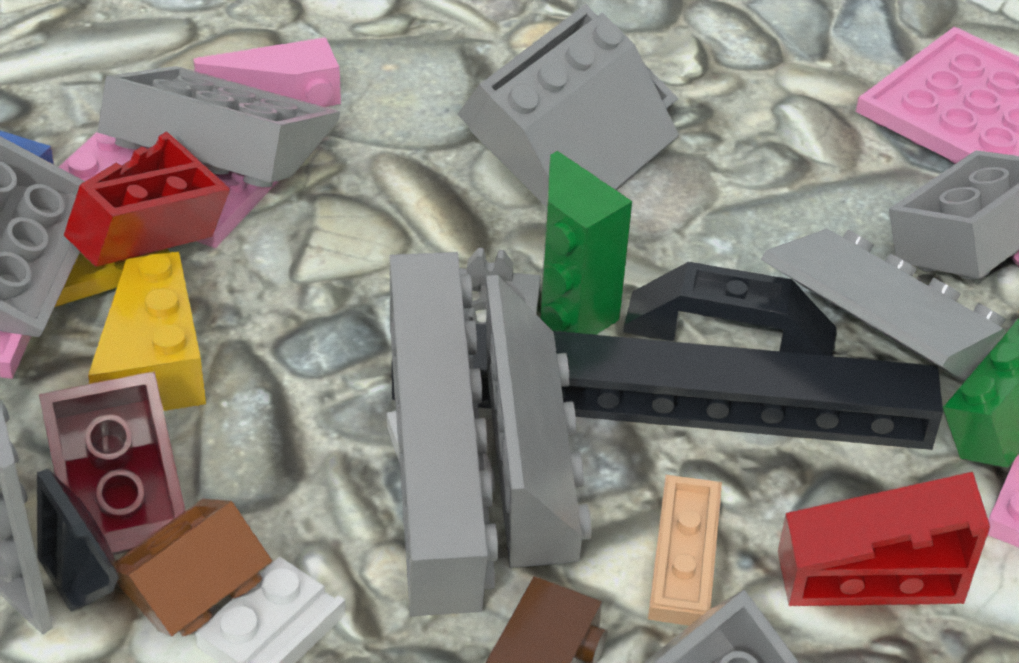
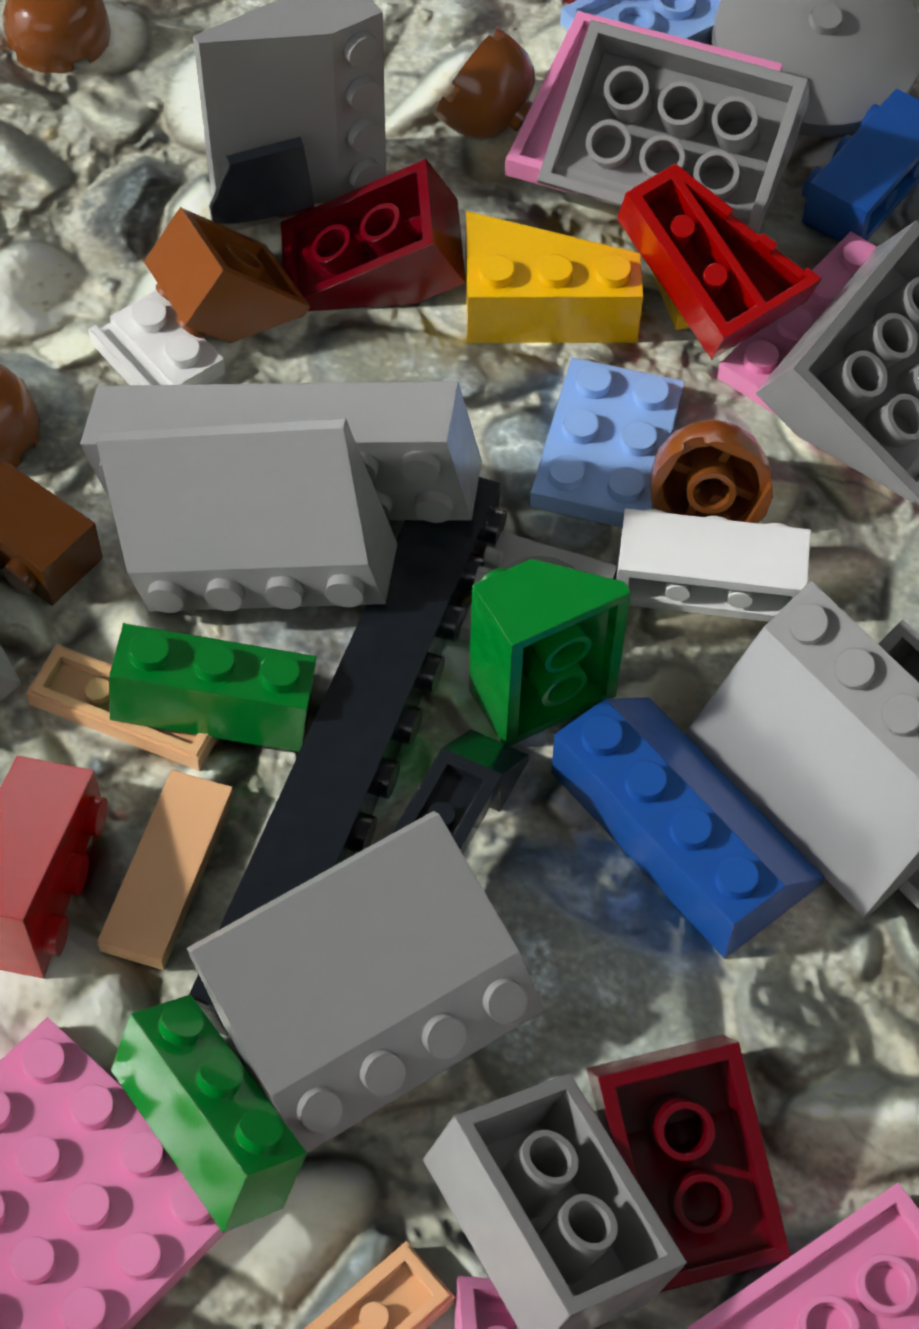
camera: 105 degrees right, 15 degrees up
none -> light nougat tile [97,770,234,970]
none -> green brick [109,623,317,752]
none -> light blue plate [530,357,685,527]
none -> blue slope [551,697,825,959]
none -> dark red slope [587,1034,791,1293]
none -> white brick [616,508,811,622]
none -> dark orange cylinder [649,419,773,523]

